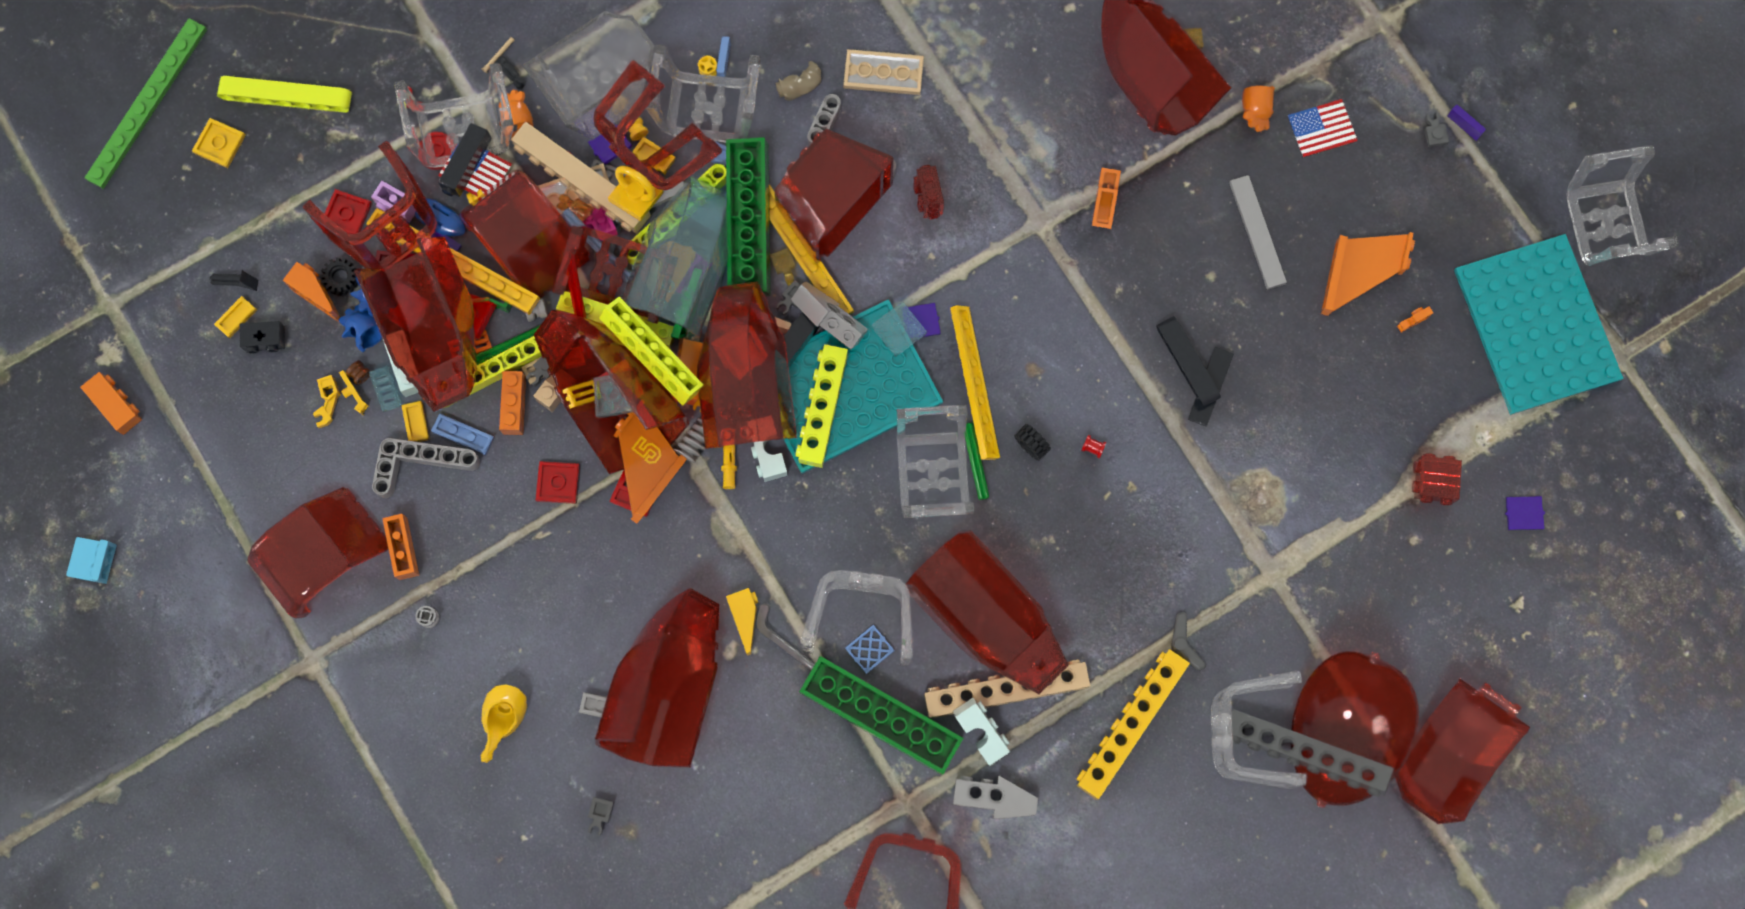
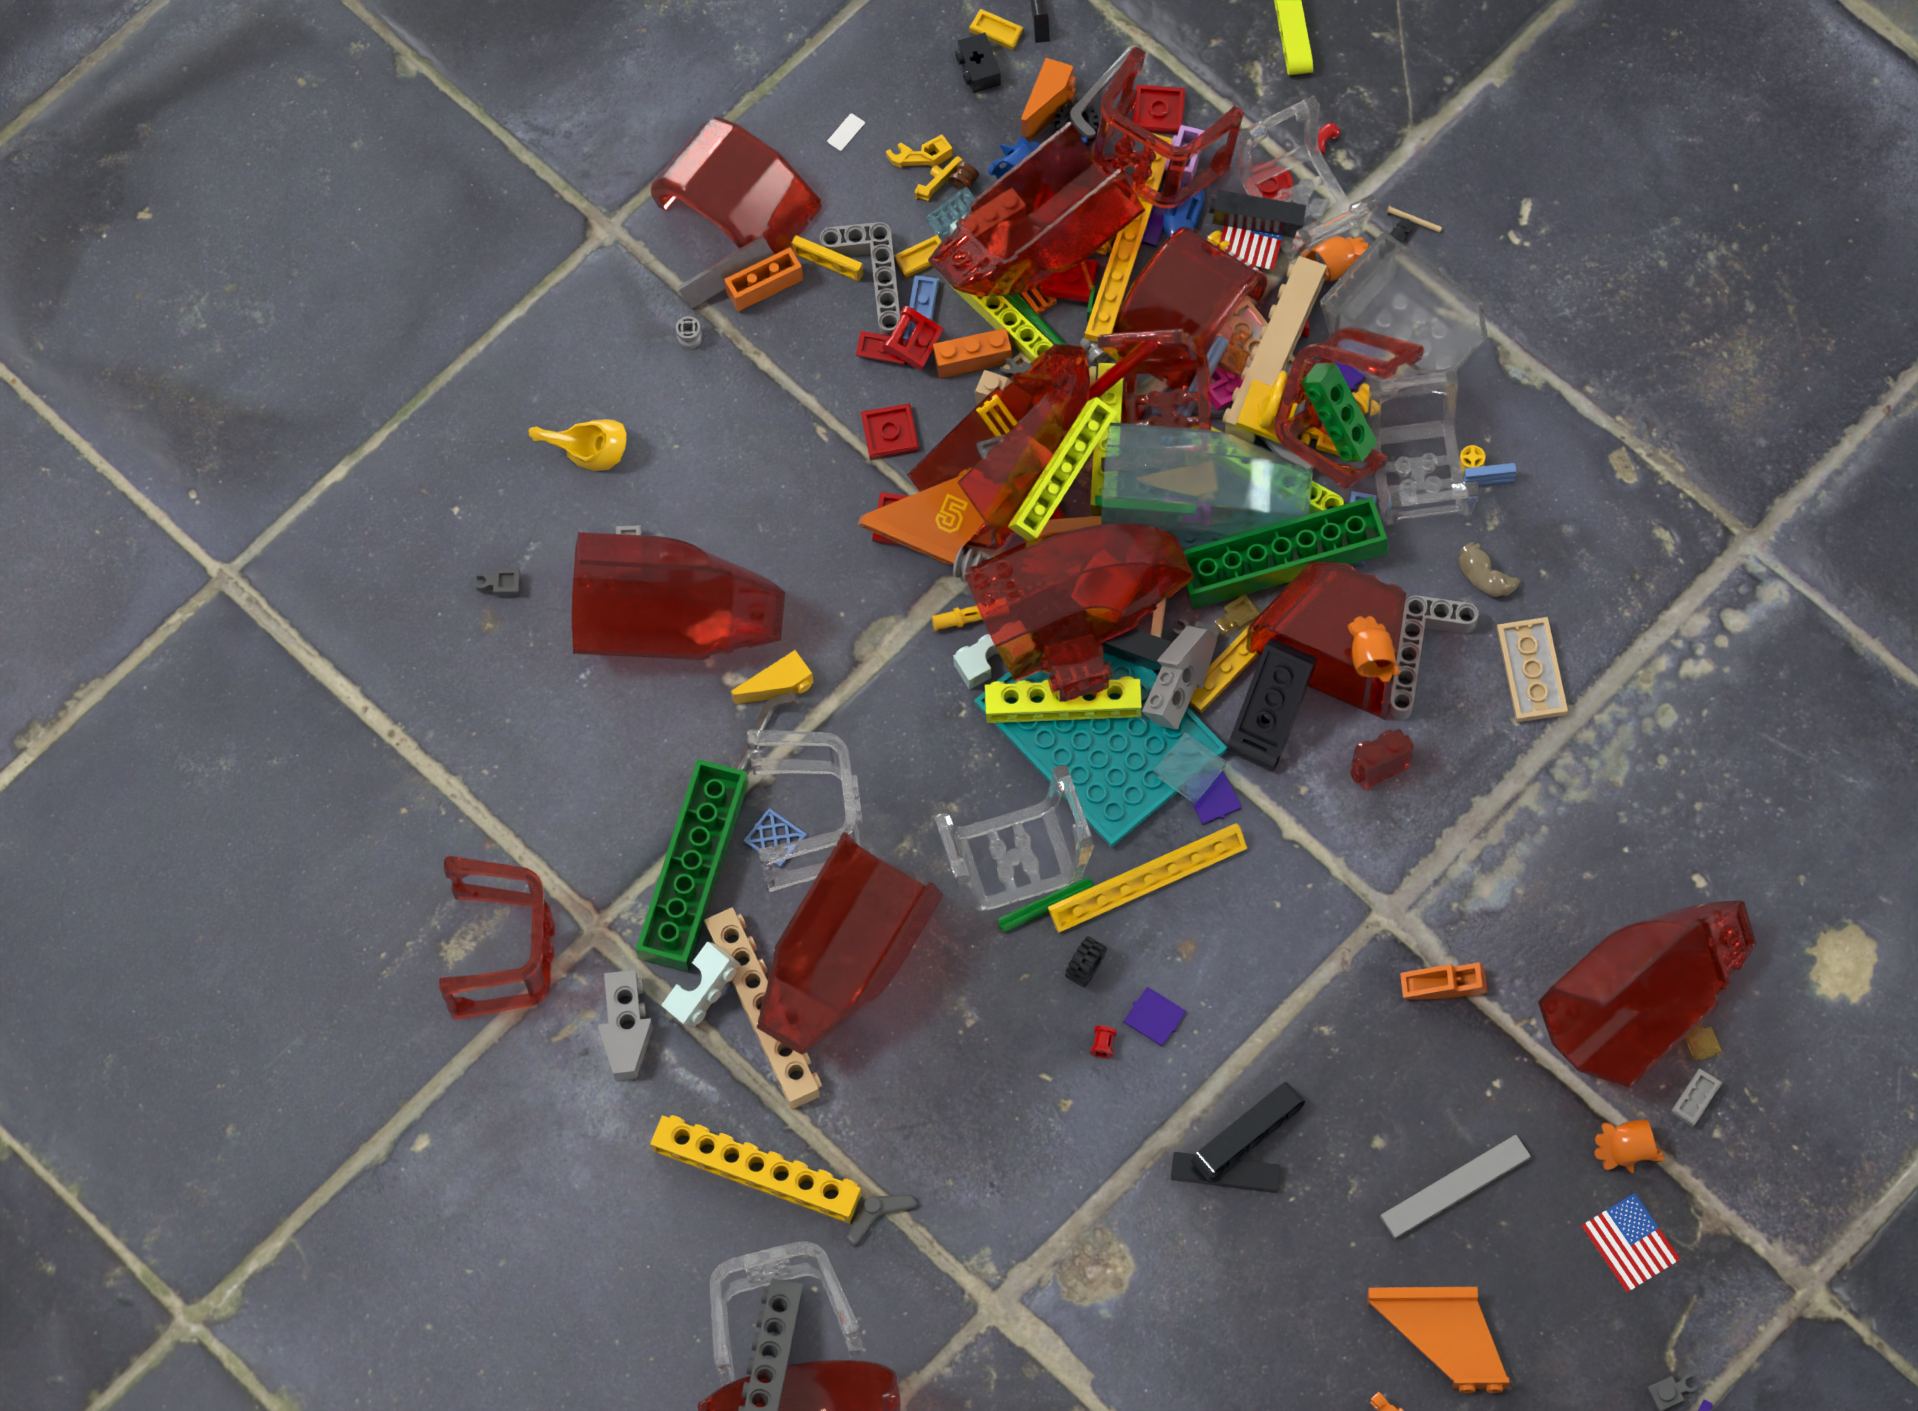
camera: 80 degrees right, 10 degrees down
none -> flat silver tile [678,235,775,309]
none -> yellow tile [792,235,863,281]
none -> white sticker [827,114,865,151]
none -> red plate [856,331,908,365]
none -> red plate [882,306,944,370]
none -> clear red brick [1040,634,1112,702]
none -> flat silver piece [1070,47,1135,138]
none -> dark purple piece [1123,987,1186,1047]
none -> black hinge [1226,638,1319,772]
none -> green brick [1301,363,1378,462]
none -> orange piece [1348,616,1400,682]
none -> light grey plate [1671,1068,1722,1127]

